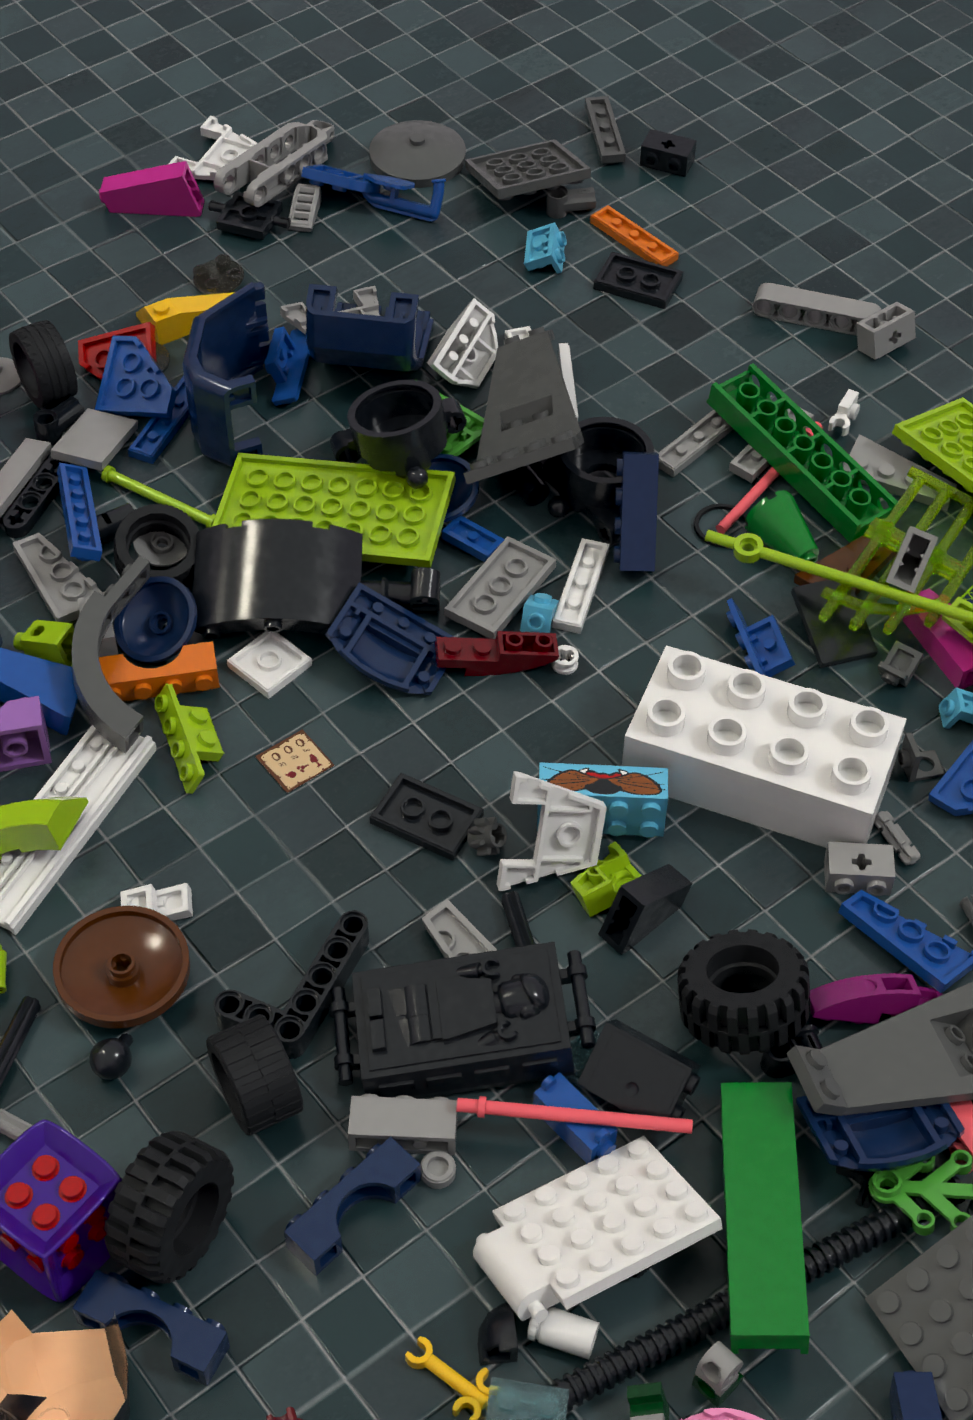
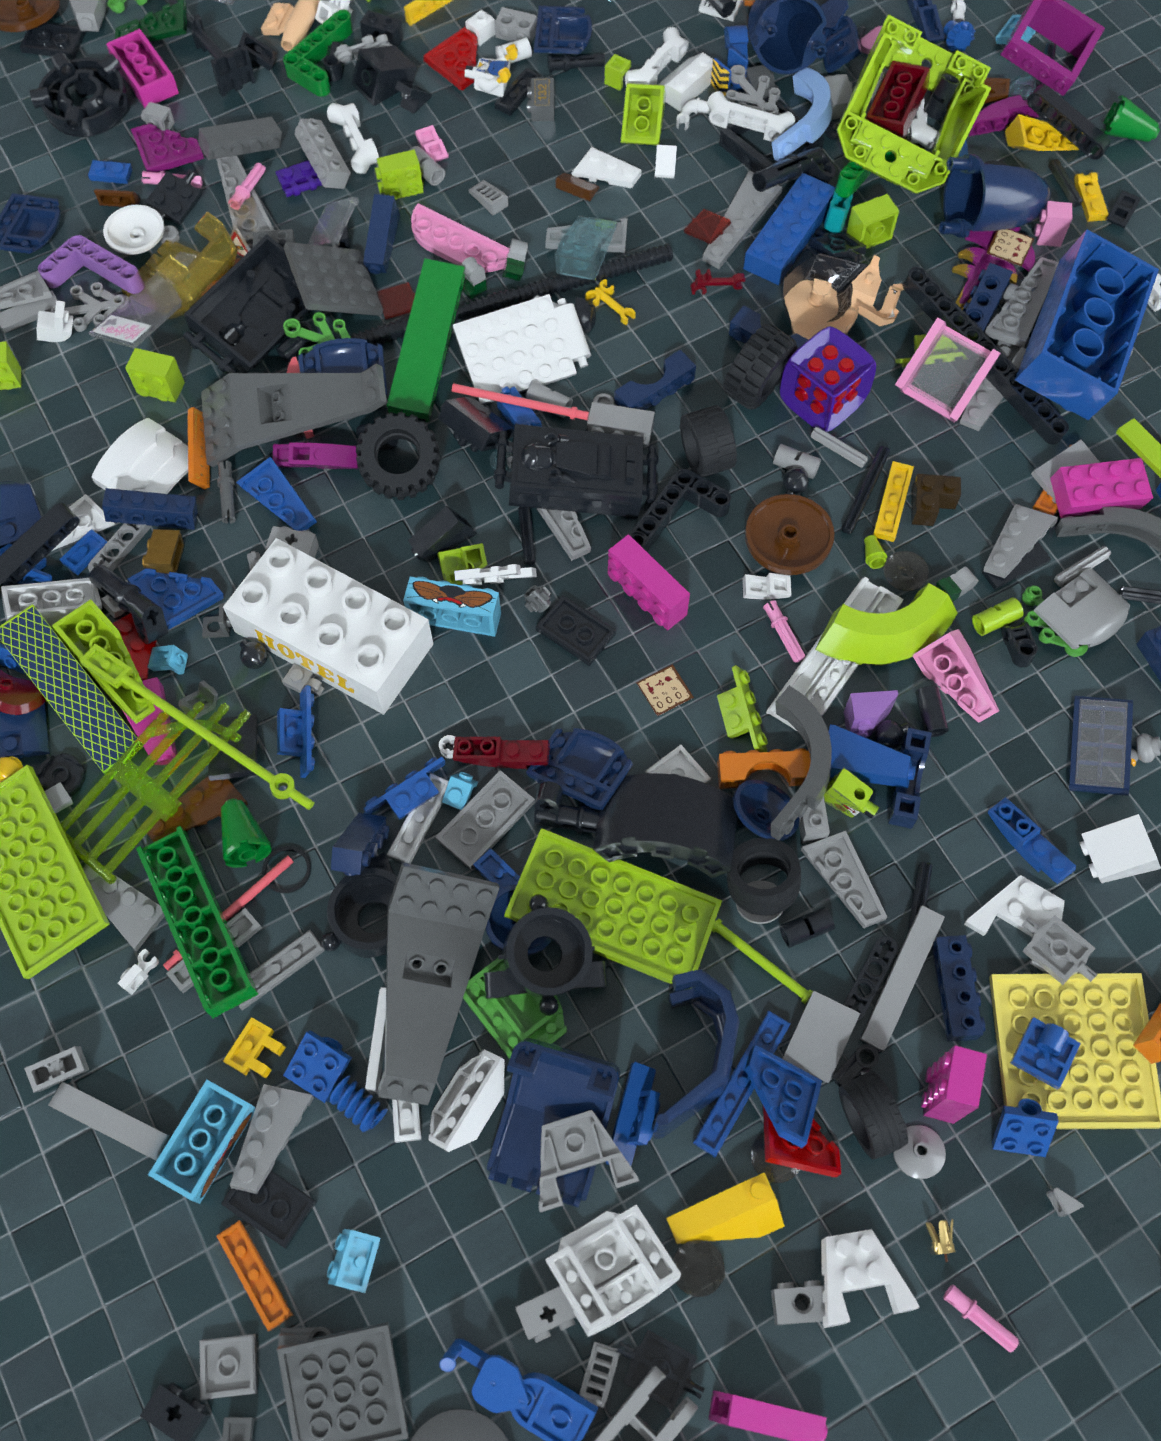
camera: 170 degrees left, 15 degrees up
blue plate [57,462,103,561] -> none
light grey slope [886,526,939,593] -> none
none -> medium azure brick [148,1080,255,1204]
none -> light grey tile [200,1334,258,1400]
none -> yellow plate [223,1017,286,1079]
none -> light grey wing [230,1084,314,1194]
none -> blue plate [283,1030,352,1103]
none -> blue piece [330,1075,388,1132]
none -> blue bracket [363,756,445,820]
none -> clear red piece [377,282,415,320]
none -> light grey brick [515,1286,576,1343]
none -> light grey pin [526,382,572,418]
none -> white slope [546,1205,681,1337]
none -> dark pink brick [608,534,690,631]
none -> bright pink axle [763,600,805,663]
none -> light grey brick [771,1280,825,1325]
none -> light grey pin [773,444,821,479]
none -> white wing [821,1229,919,1328]

